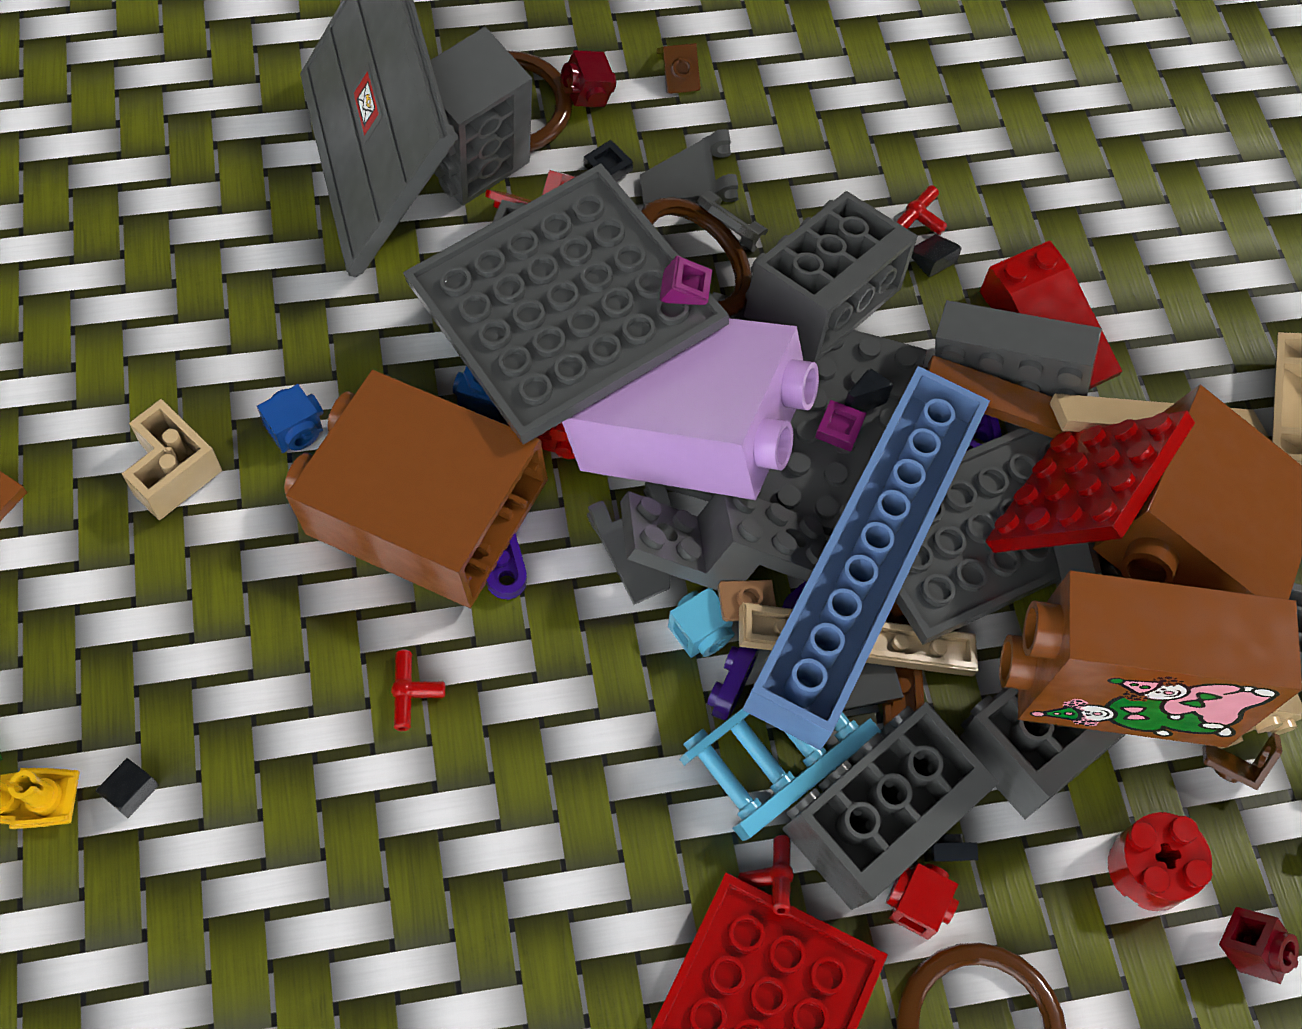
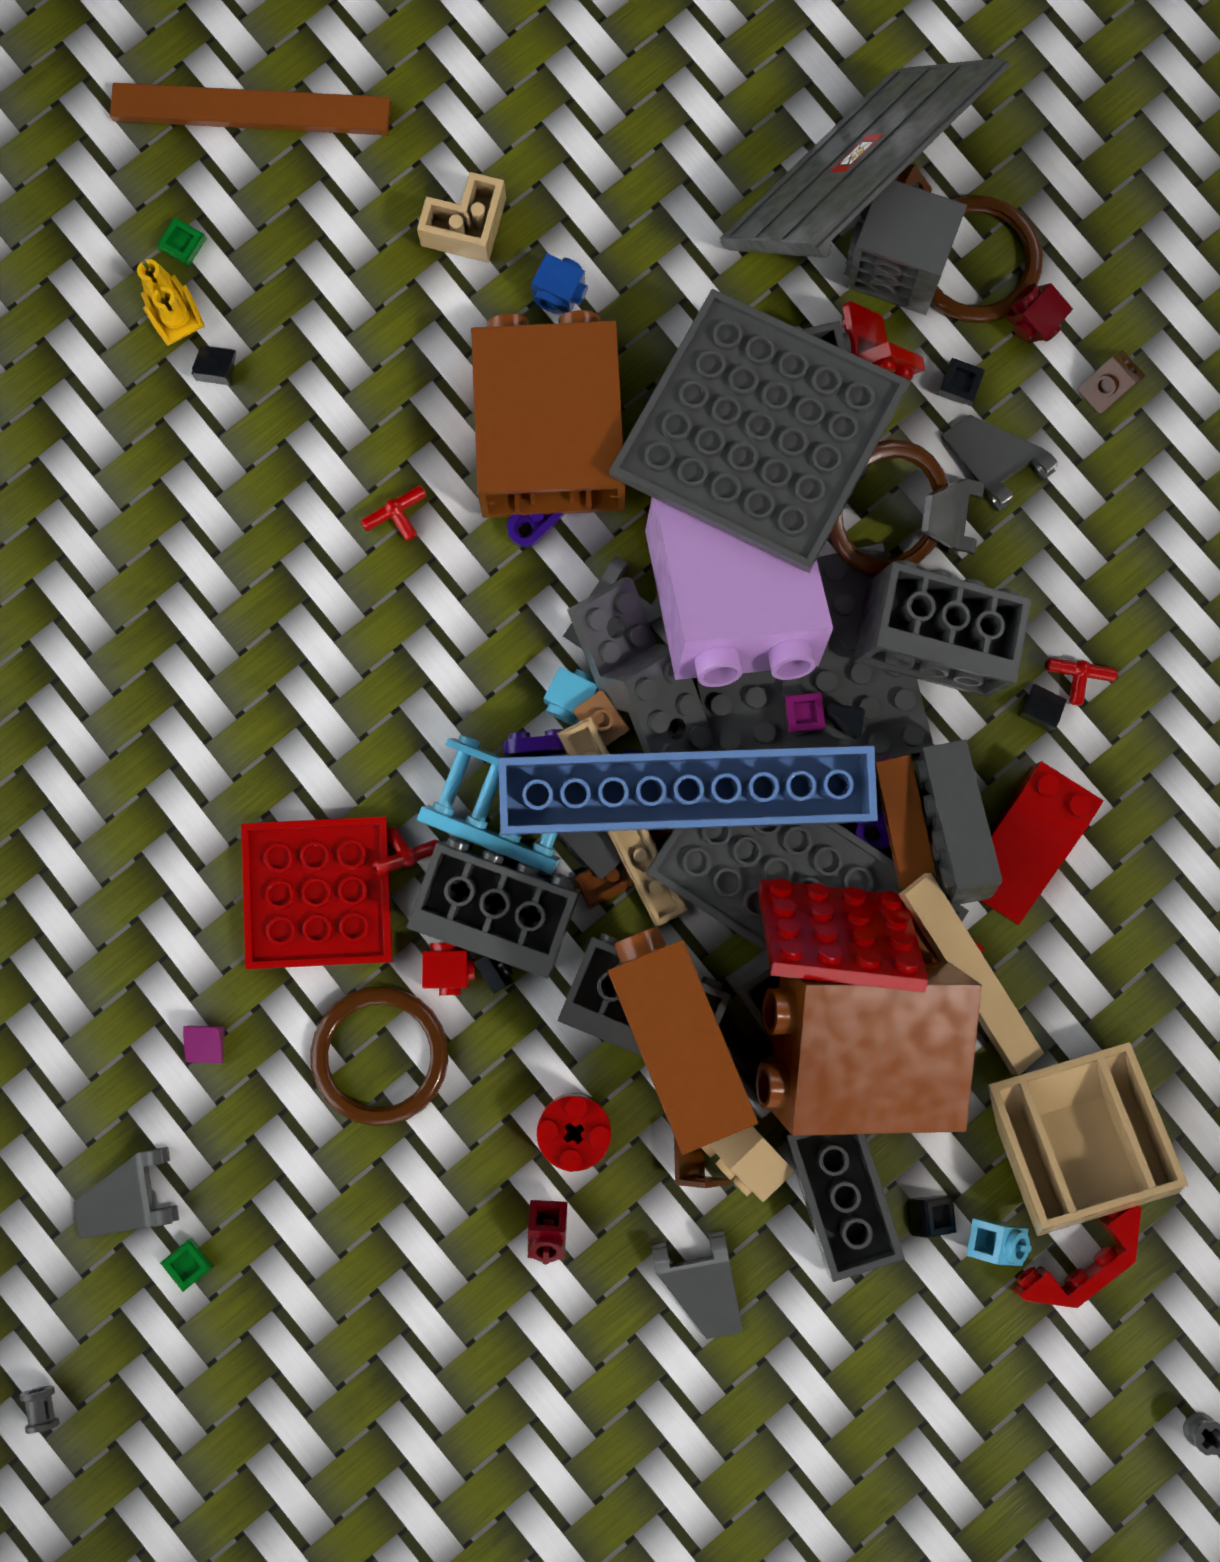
camera: 65 degrees right, 20 degrees up
magenta slope [659,255,712,305] -> none

